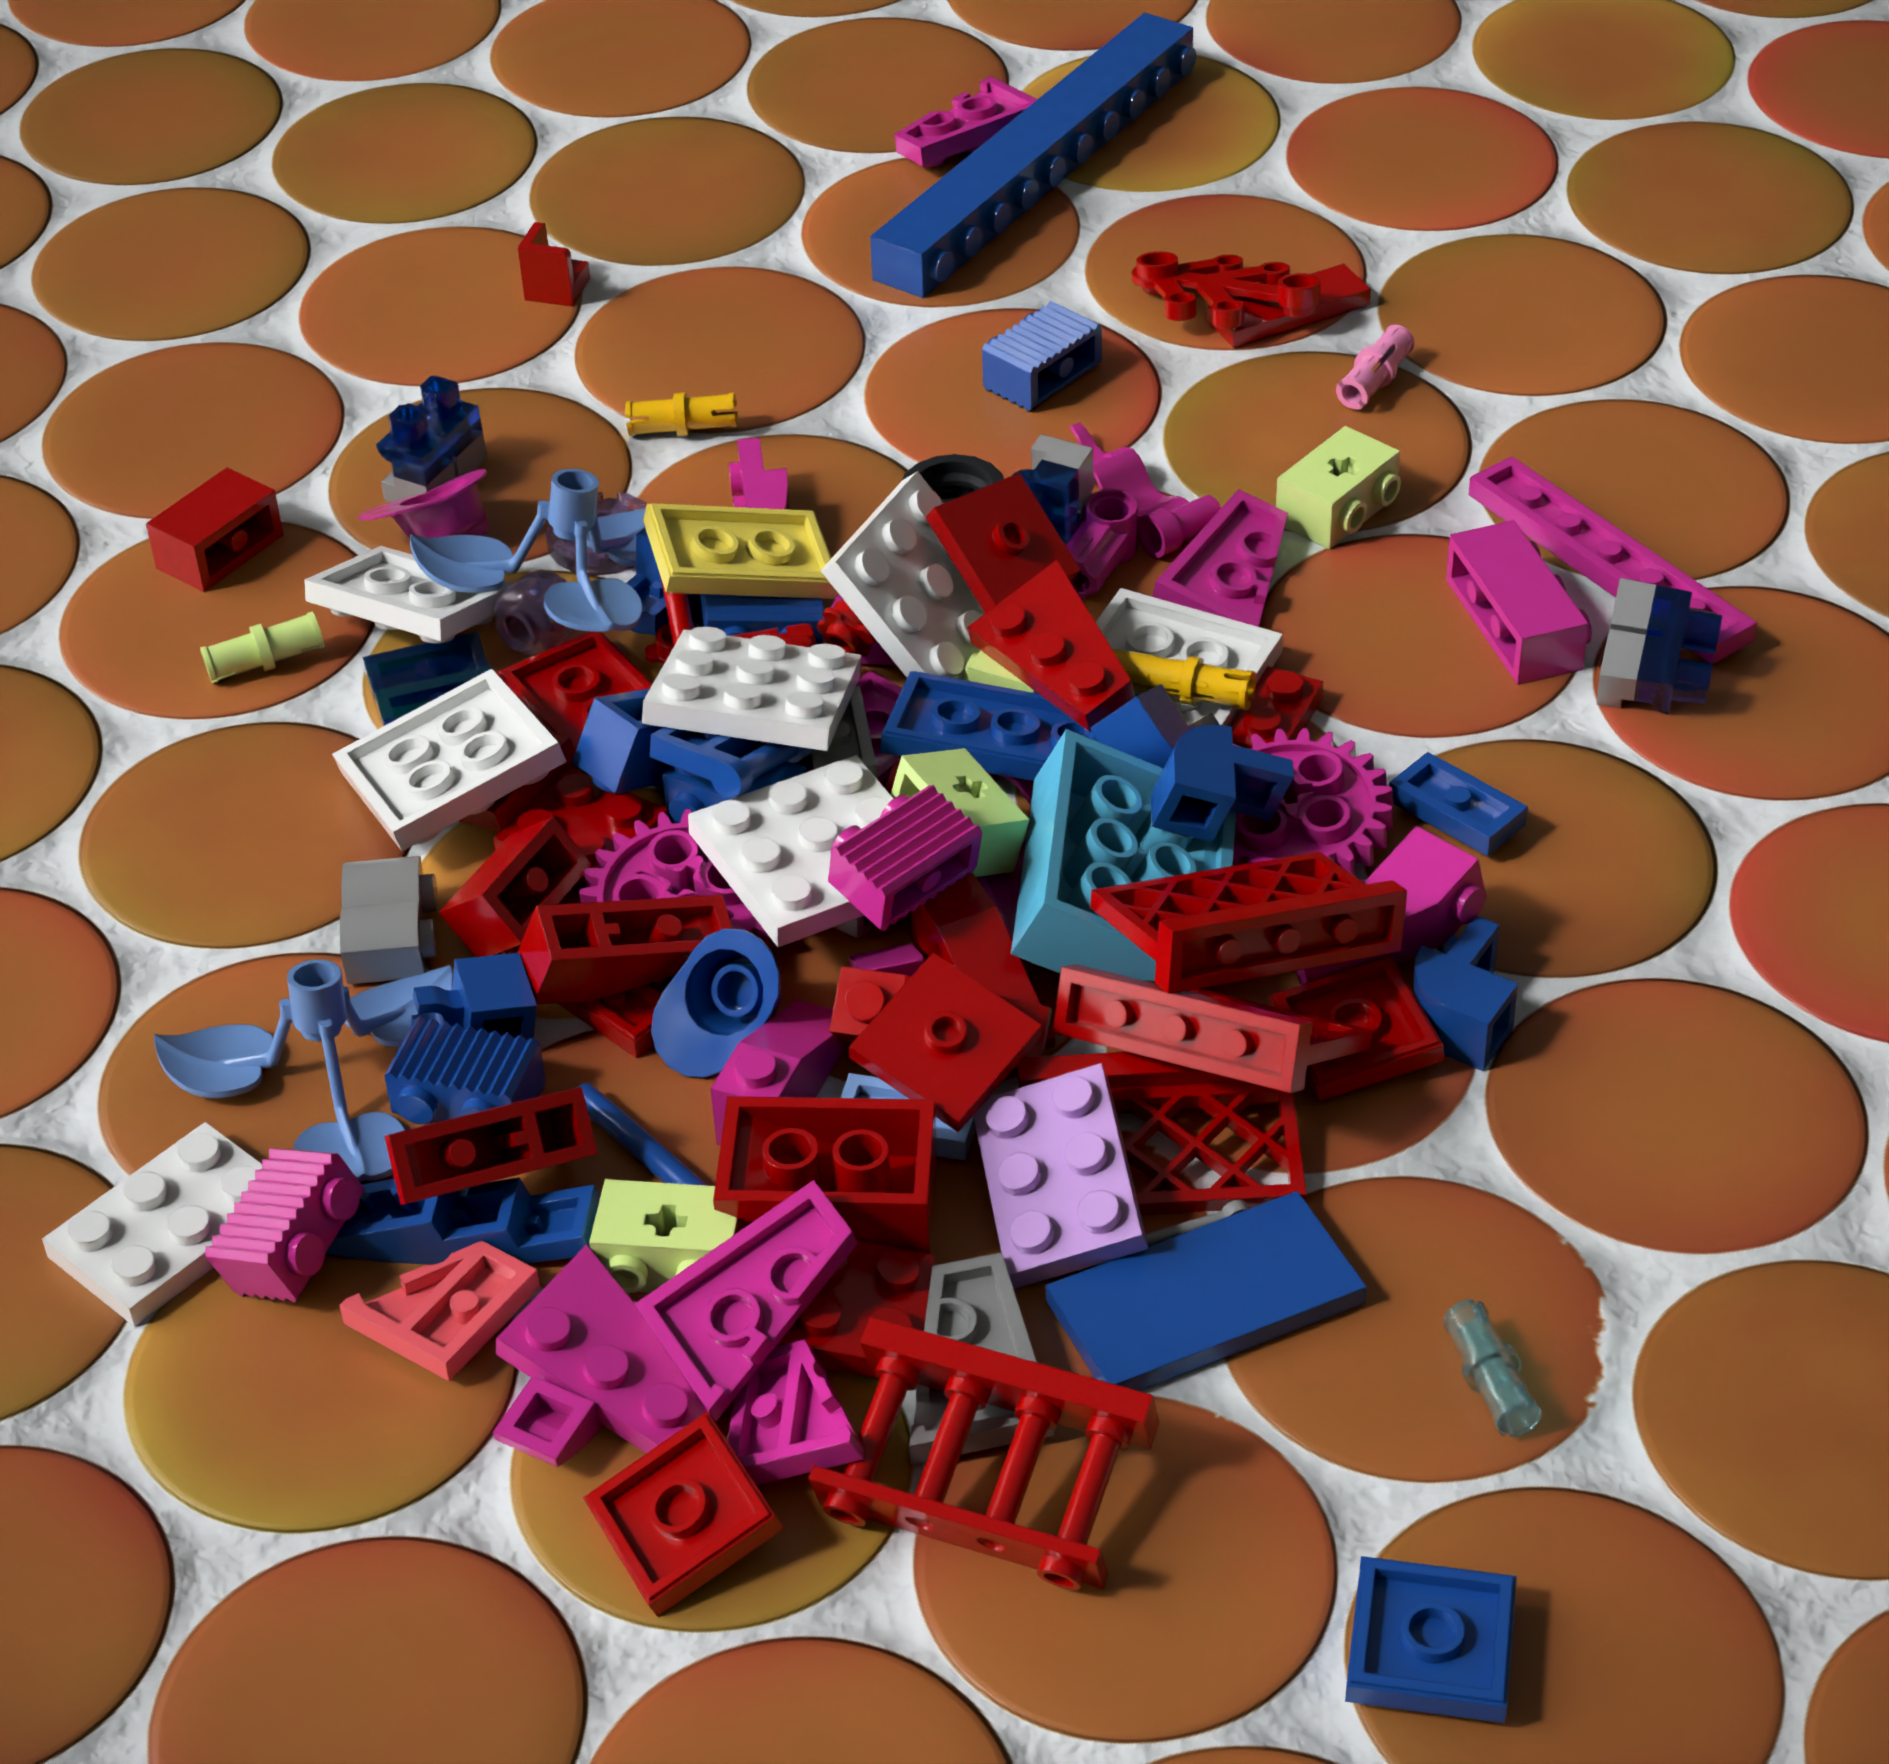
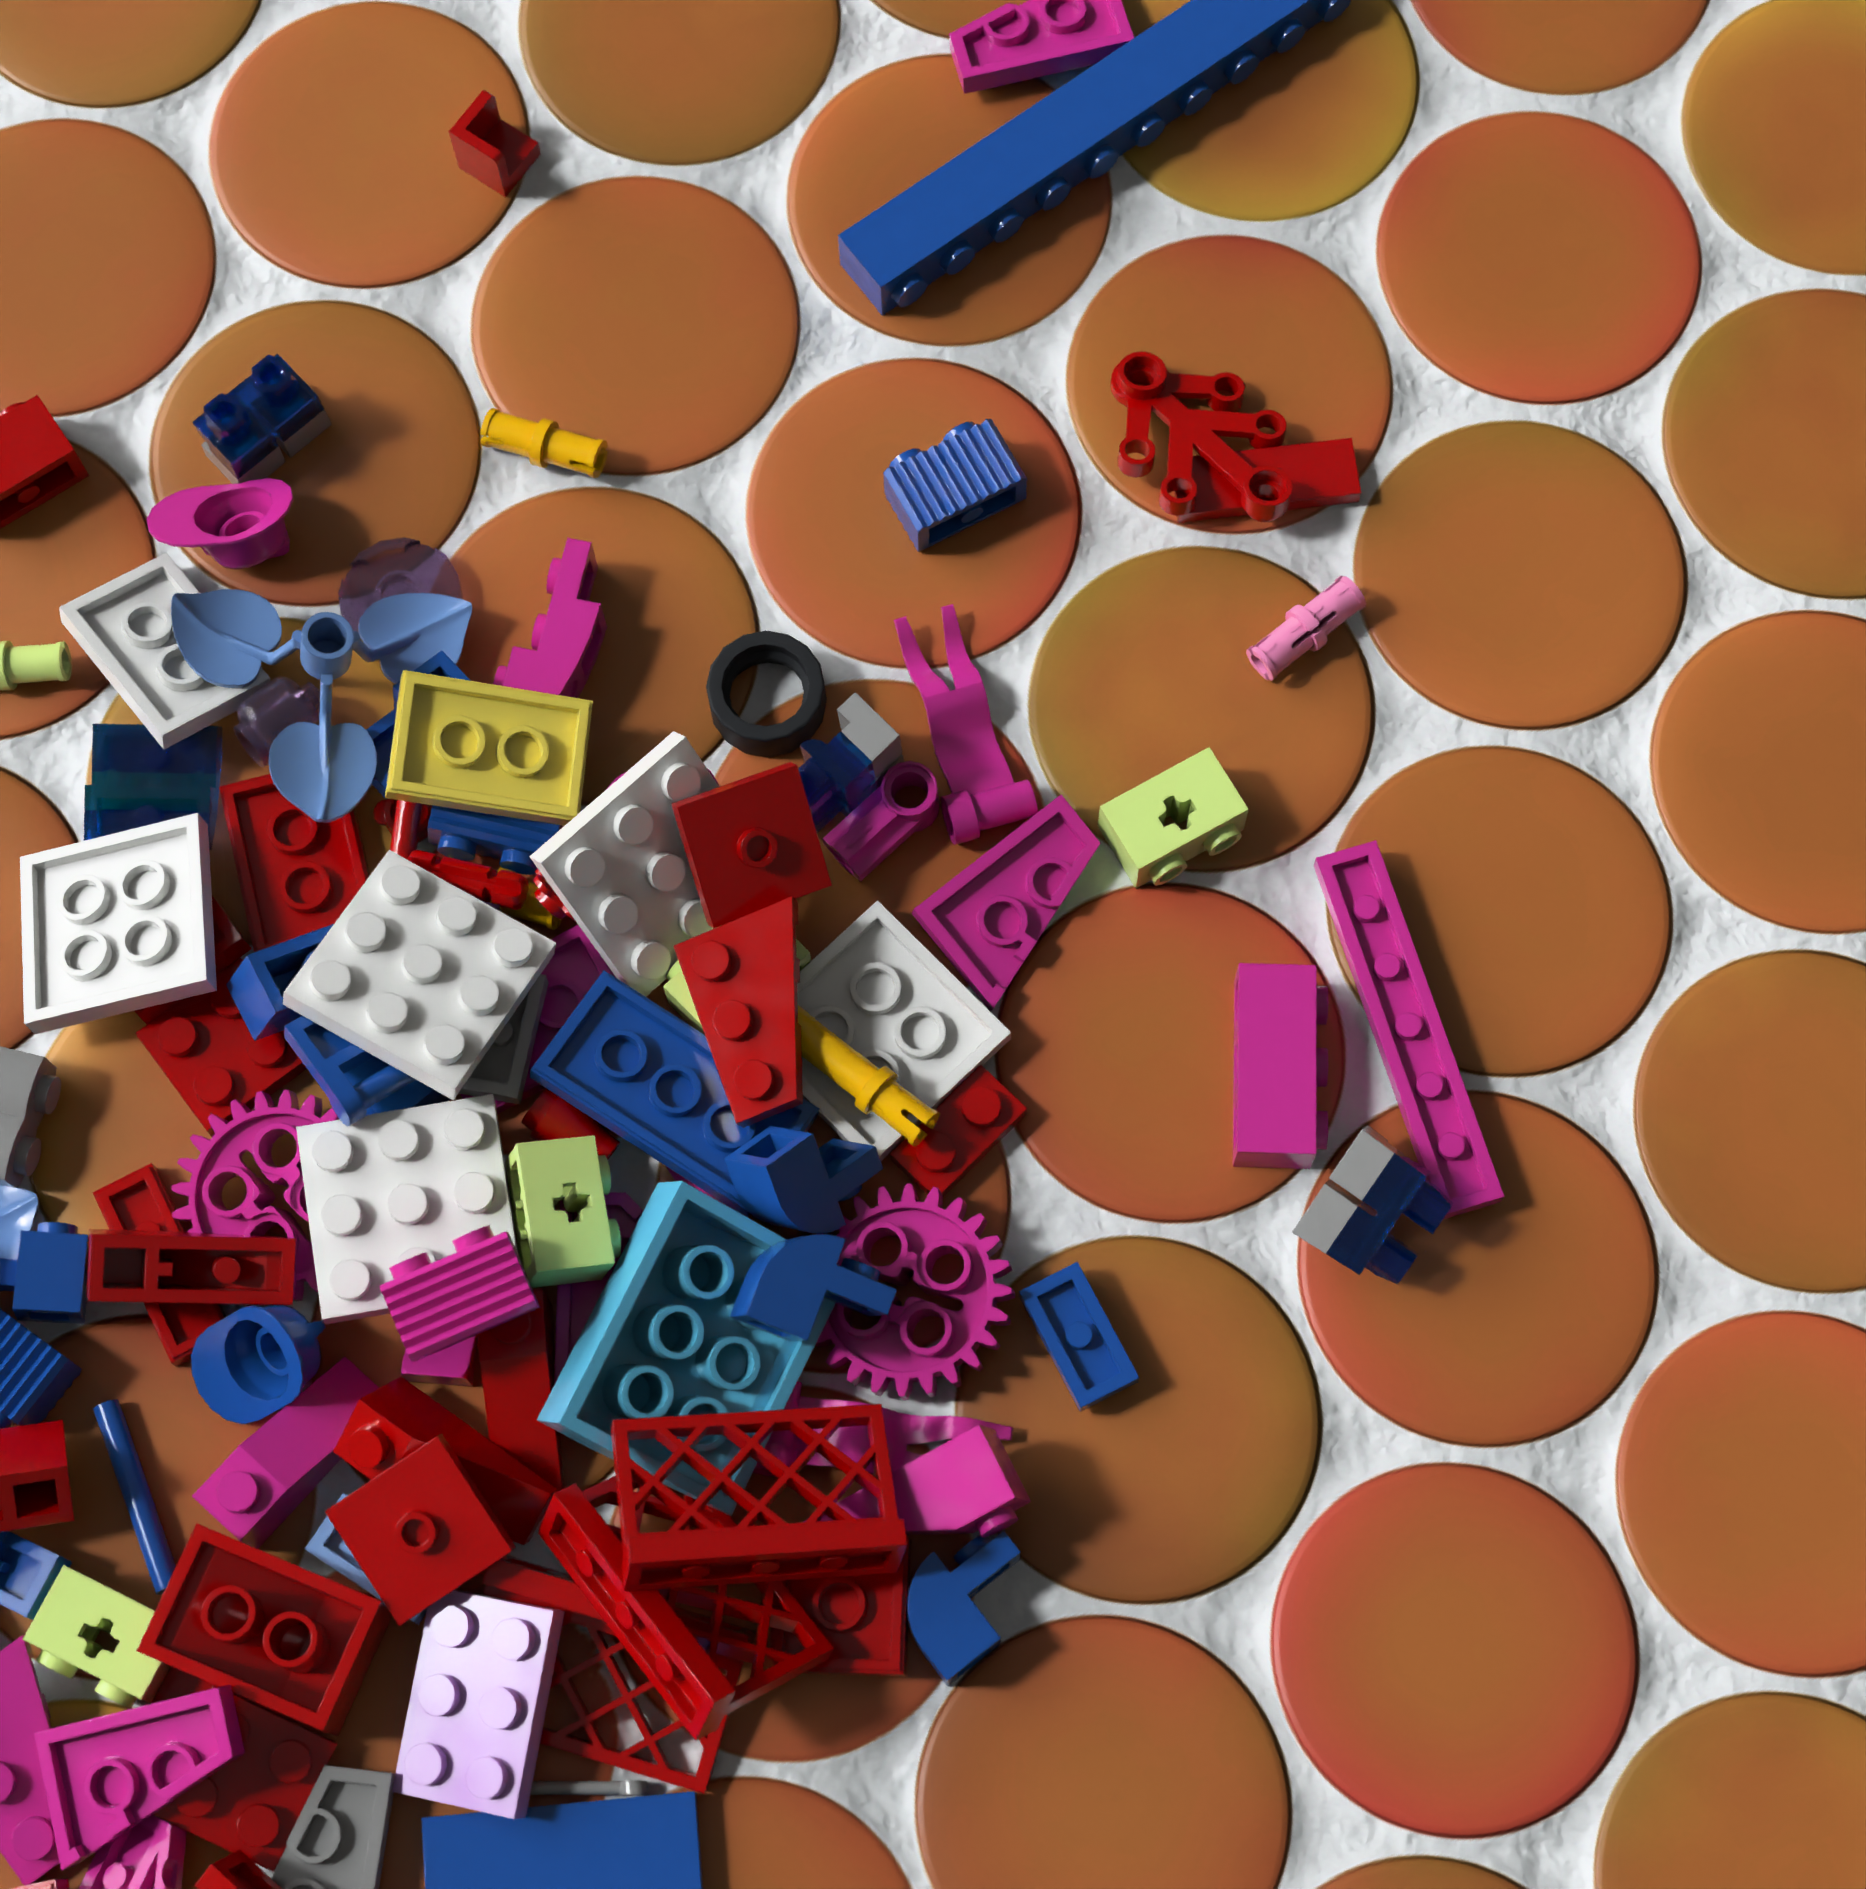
camera: 20 degrees right, 30 degrees up
red brick [438,816,592,957] -> none

